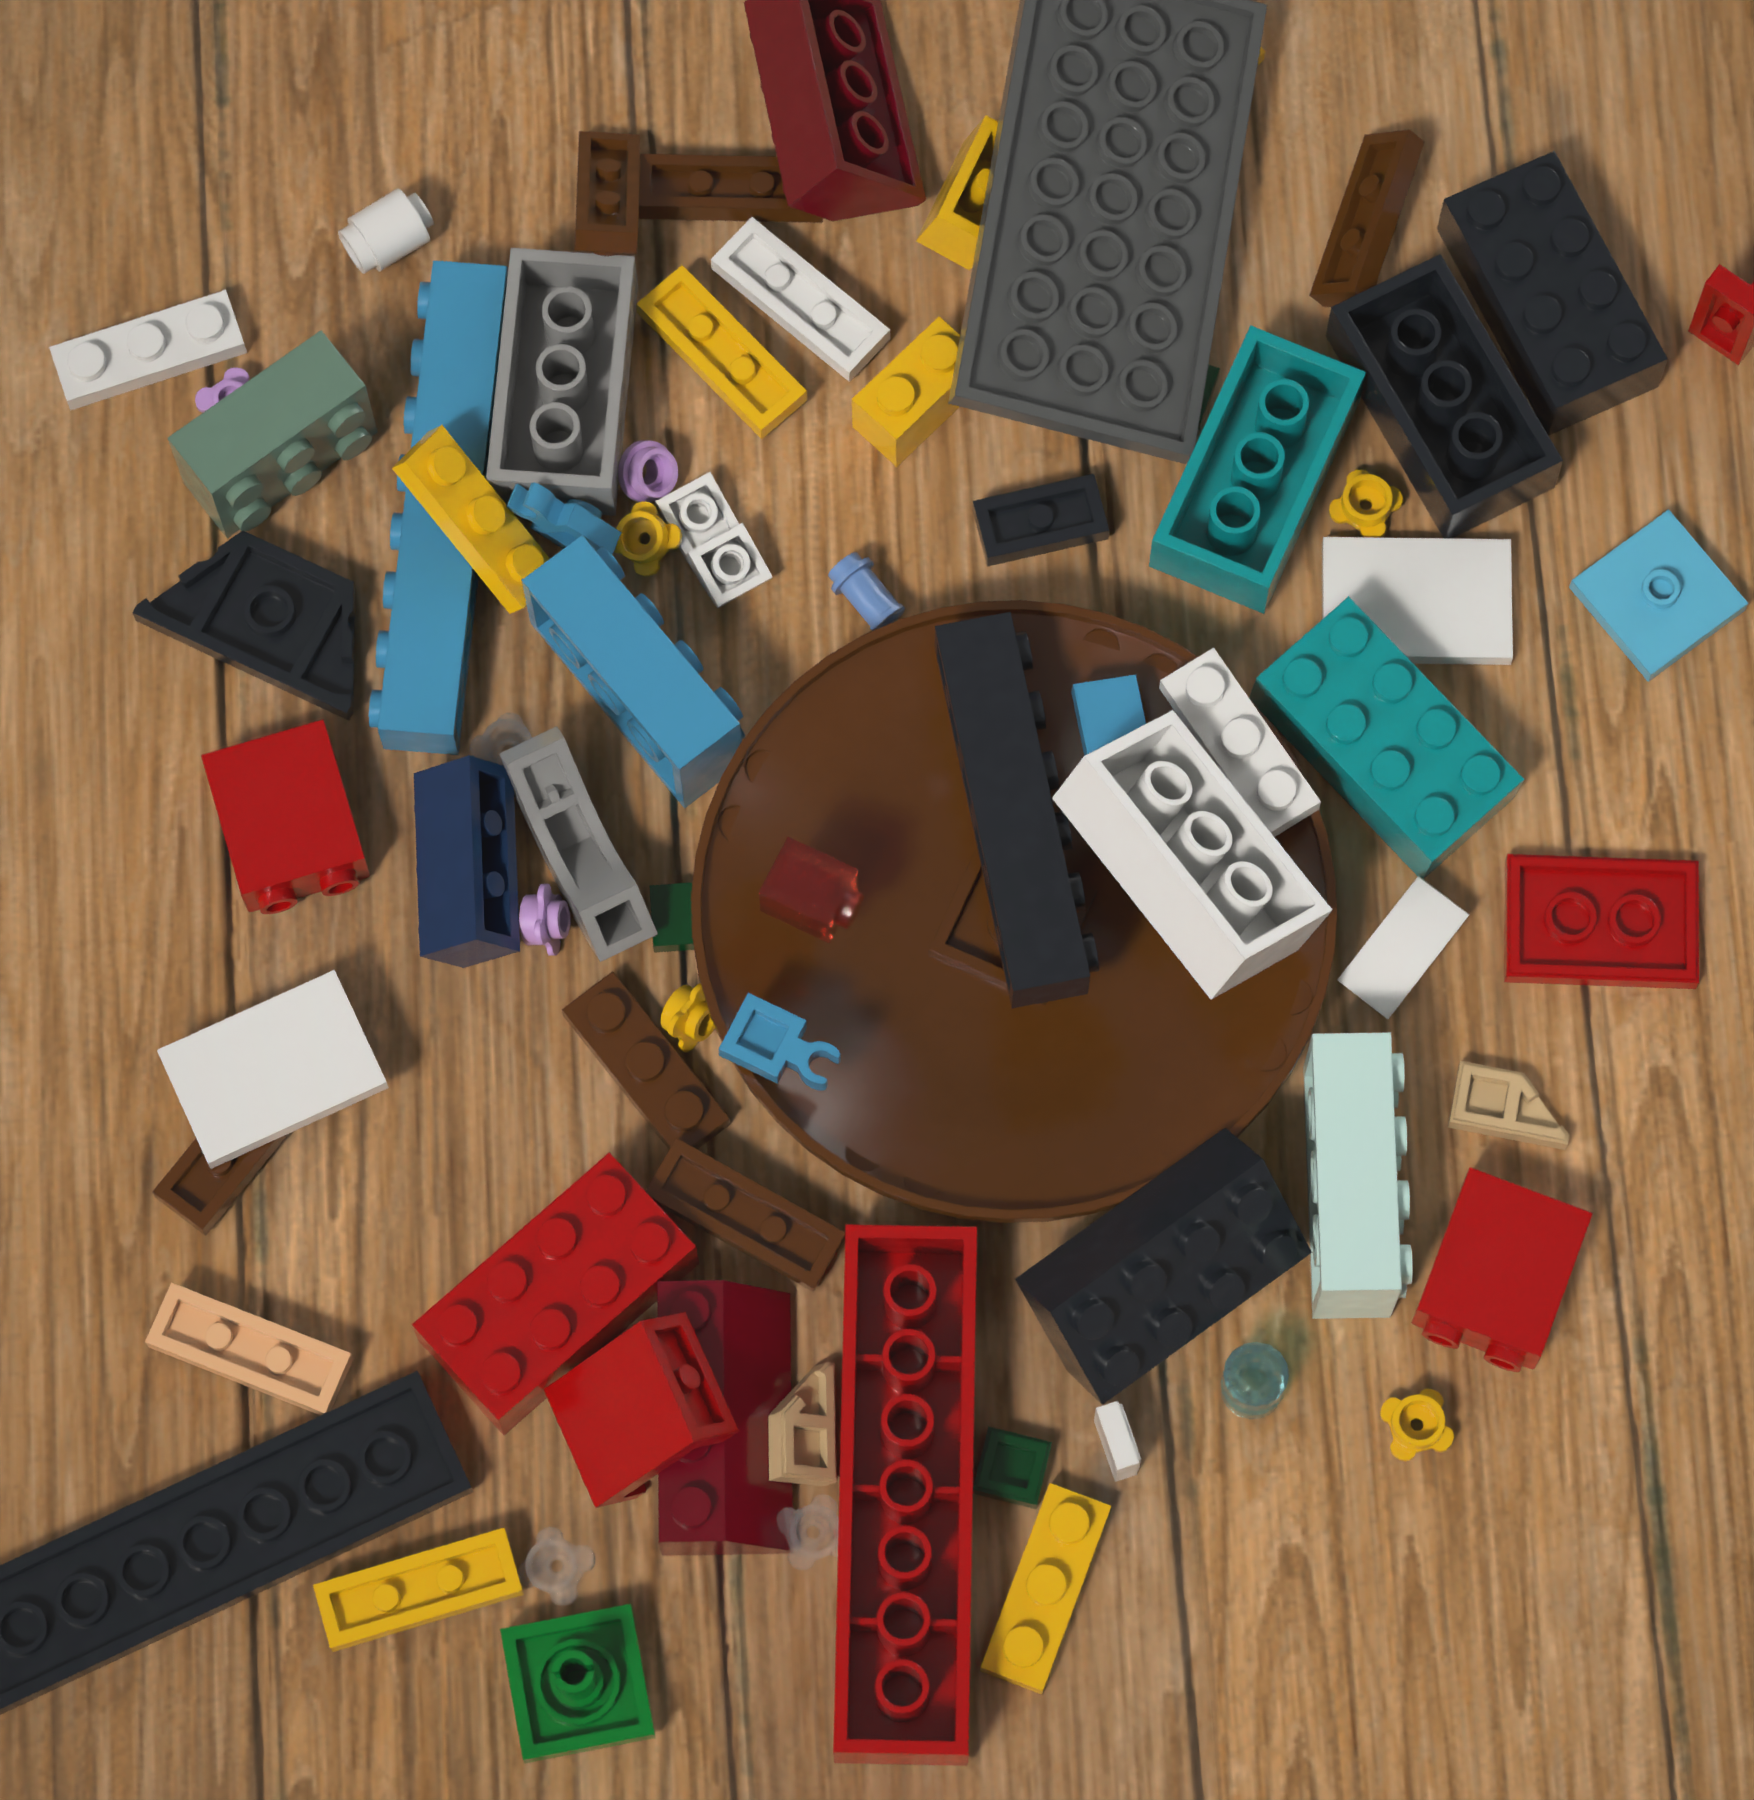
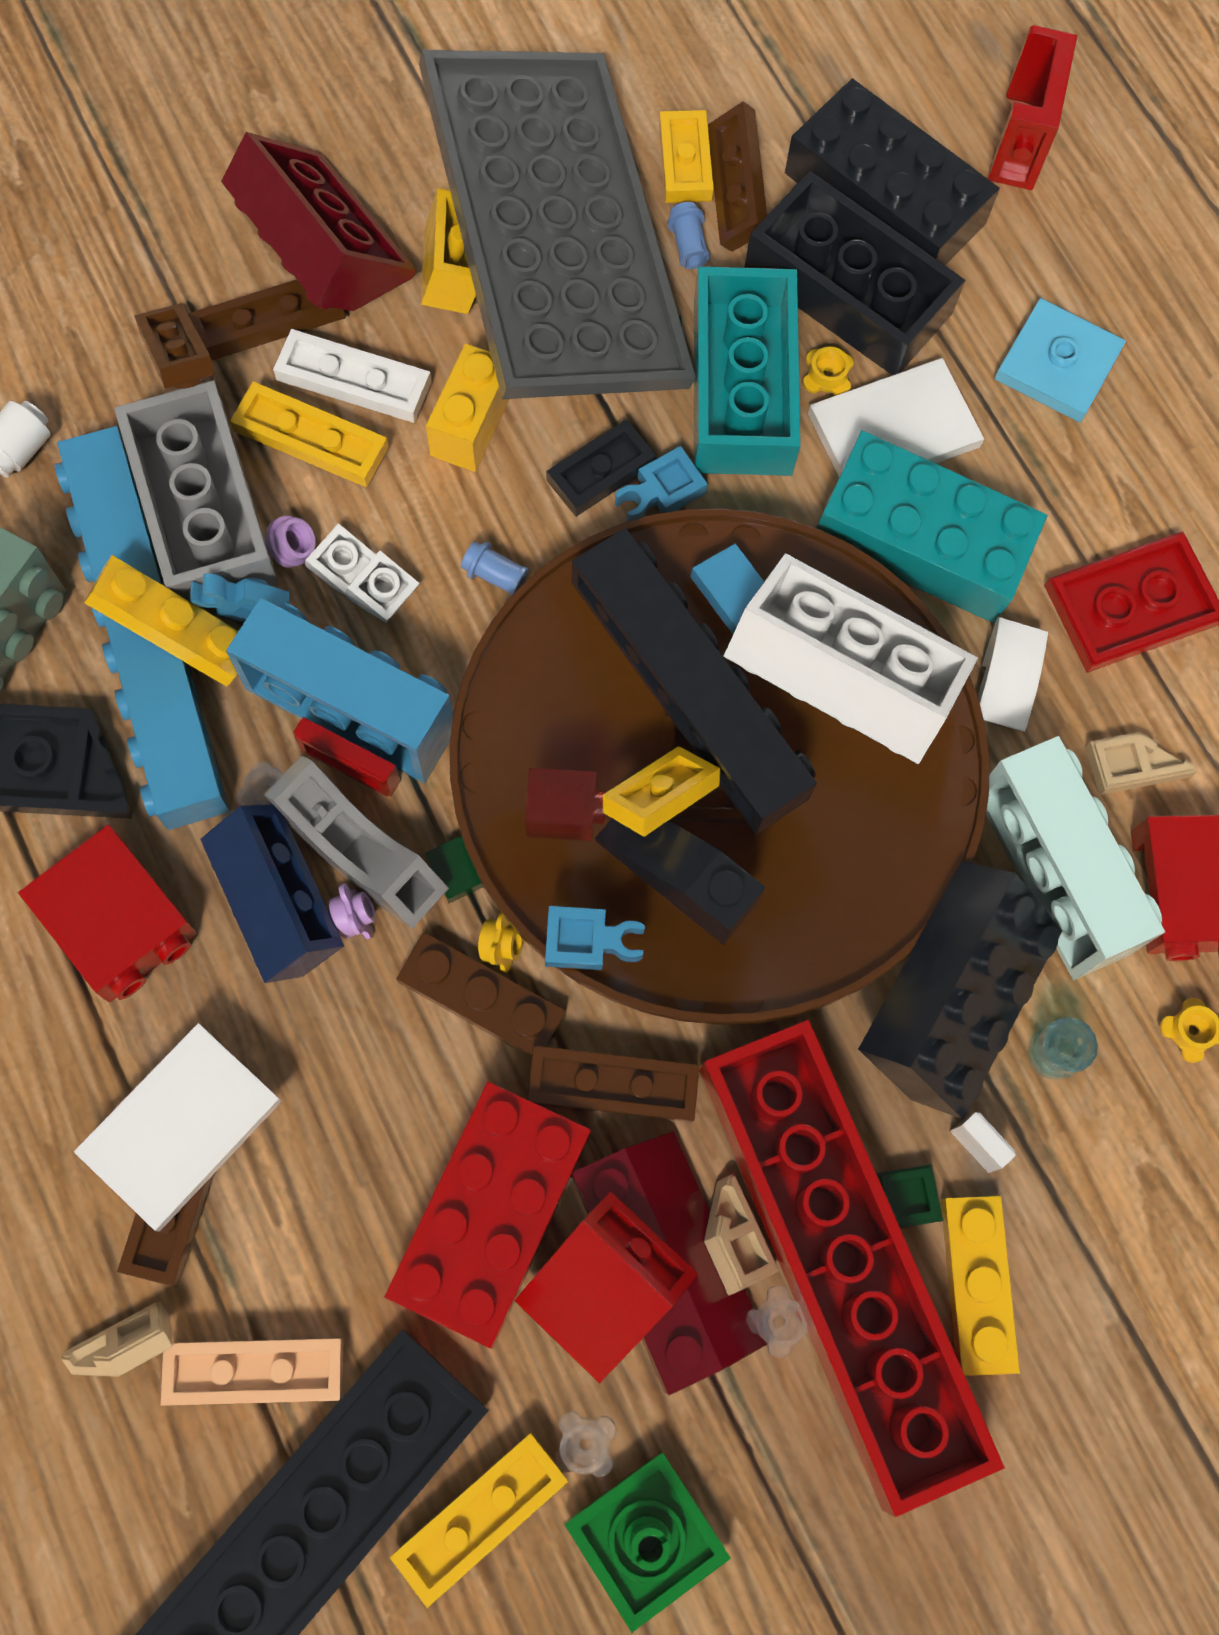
camera: 30 degrees left, 0 degrees up
yellow plate [614,501,682,576] -> none
white plate [1159,648,1321,837] -> none
none -> tan tile [61,1301,173,1377]
none -> red tile [293,717,400,797]
none -> black slope [595,818,766,945]
none -> yellow plate [603,746,720,837]
none -> dark azure plate [615,446,708,522]
none -> yellow plate [659,110,713,203]
none -> medium blue pin [667,202,710,269]

